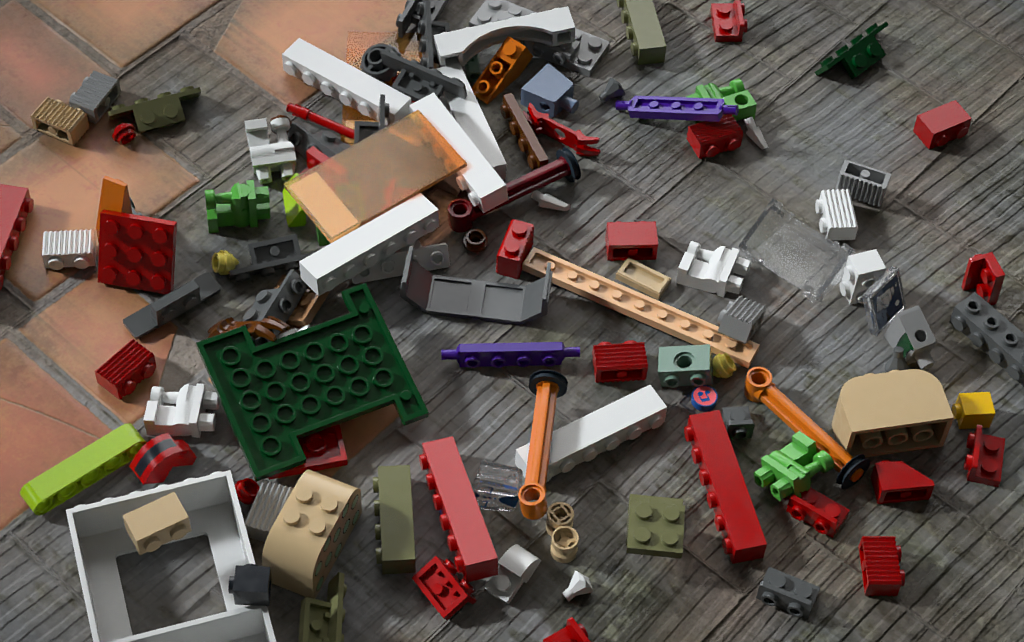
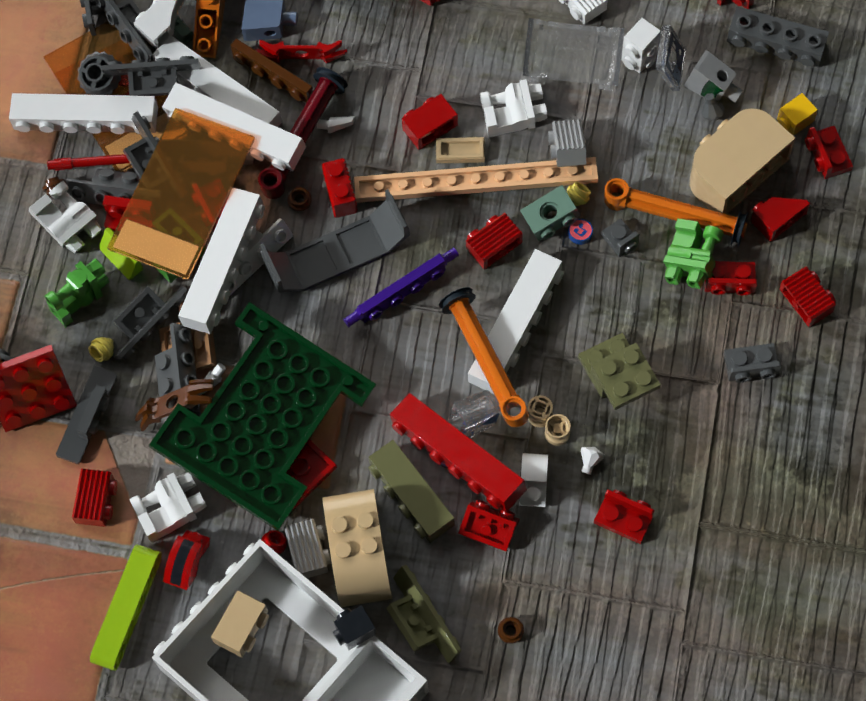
camera: 25 degrees left, 15 degrees up
red brick [684,410,767,564] -> none

